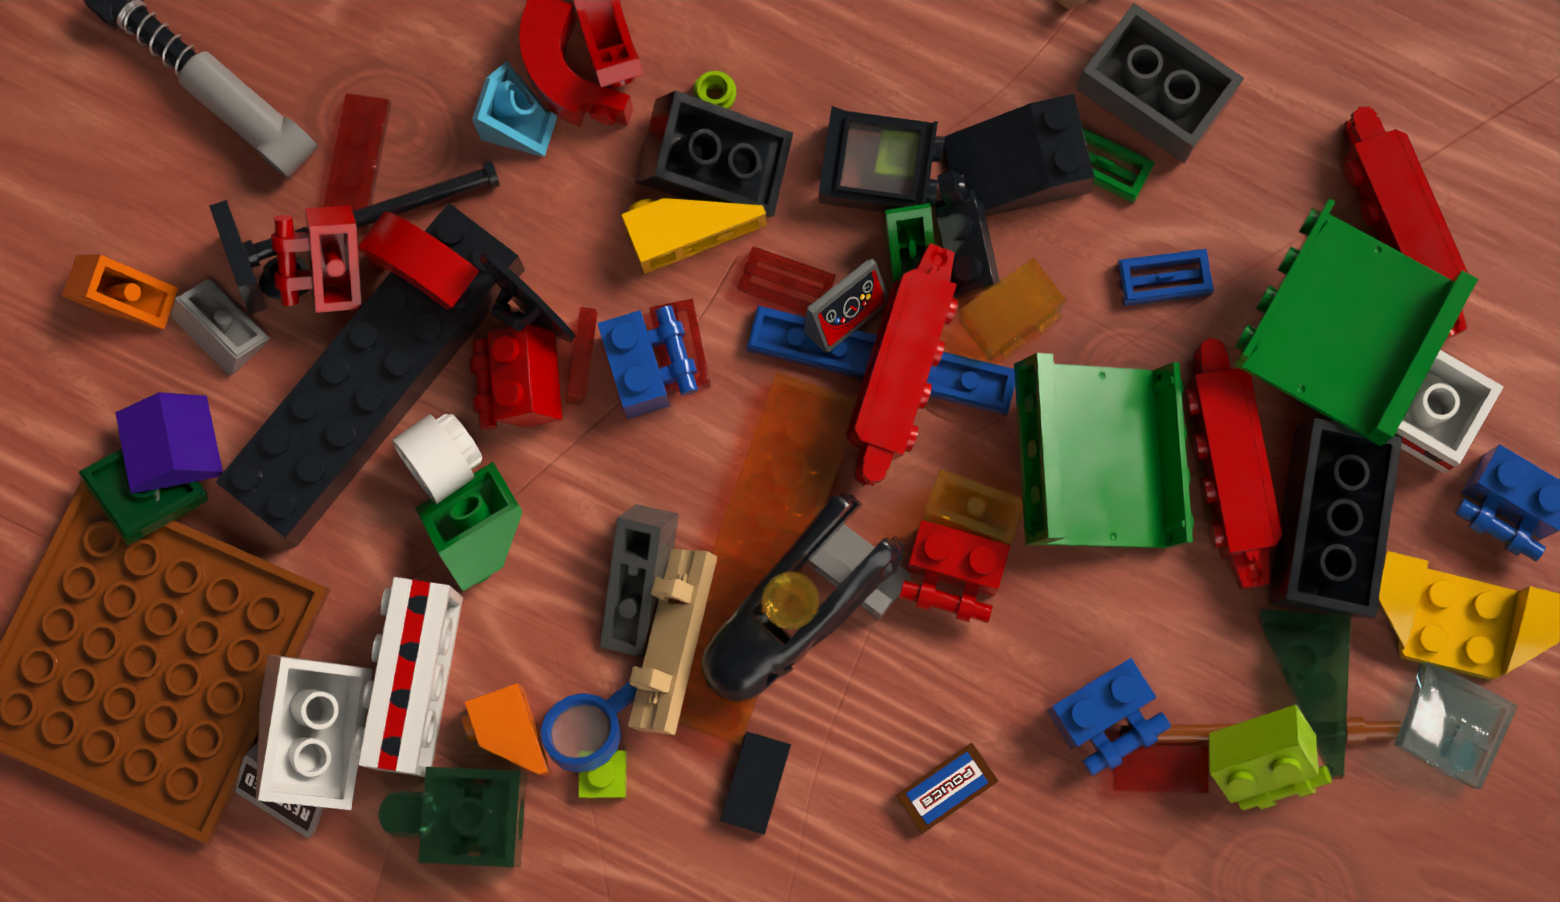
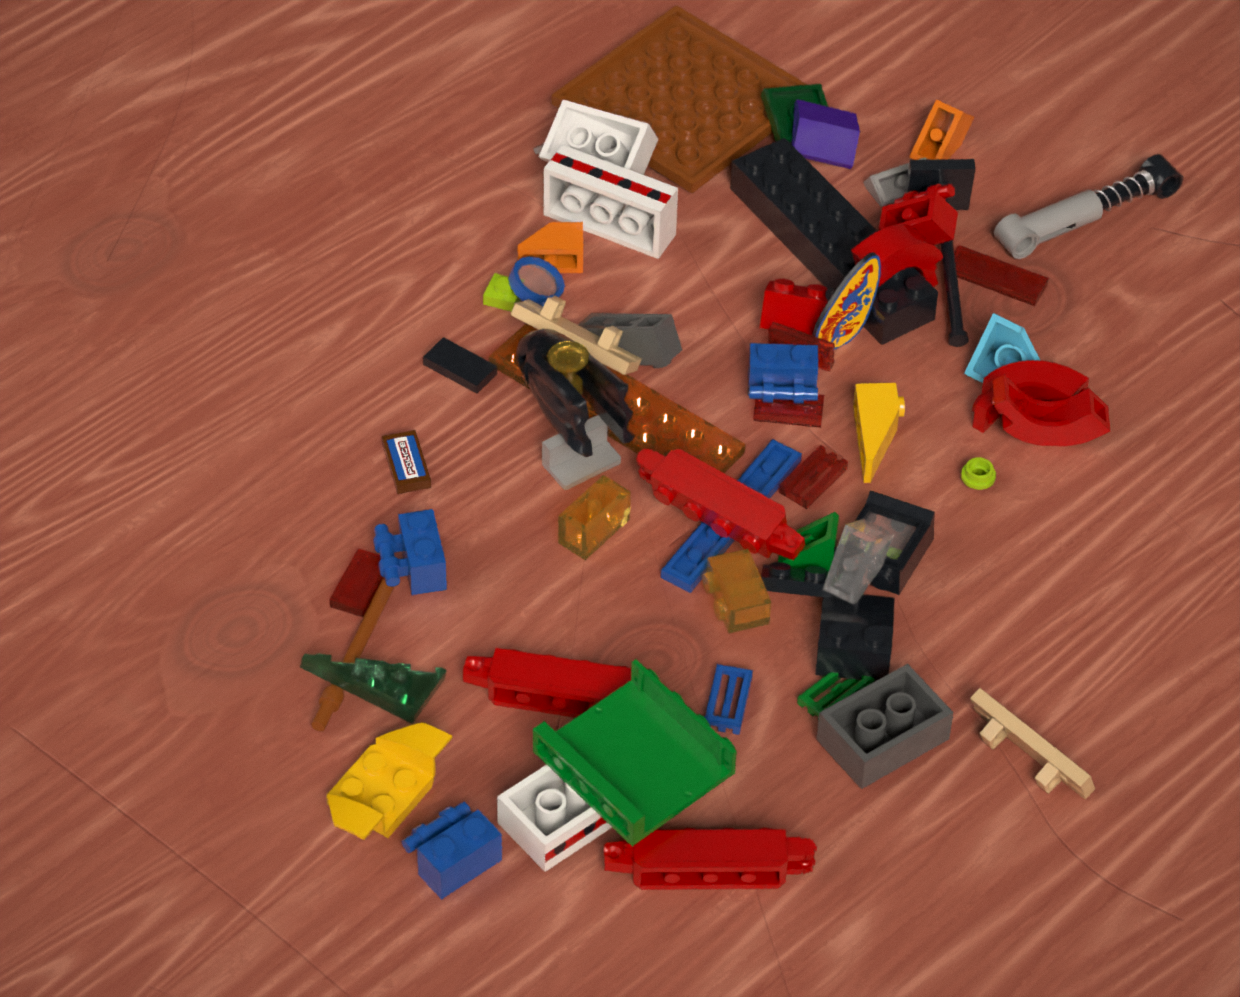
camera: 105 degrees right, 30 degrees down
clear green brick [378,766,527,868] -> none
white piece [391,414,483,504] -> none
green slope [415,462,523,591] -> none
black slope [635,90,793,217] -> none
slope [804,259,888,352] -> none
red brick [899,519,1011,623] -> none
green panel [1014,353,1194,549] -> none
lime brick [1209,704,1332,811] -> none
black slope [1268,418,1402,618] -> none
clear light blue plate [1394,663,1518,789] -> none
none -> clear slope [823,519,894,604]

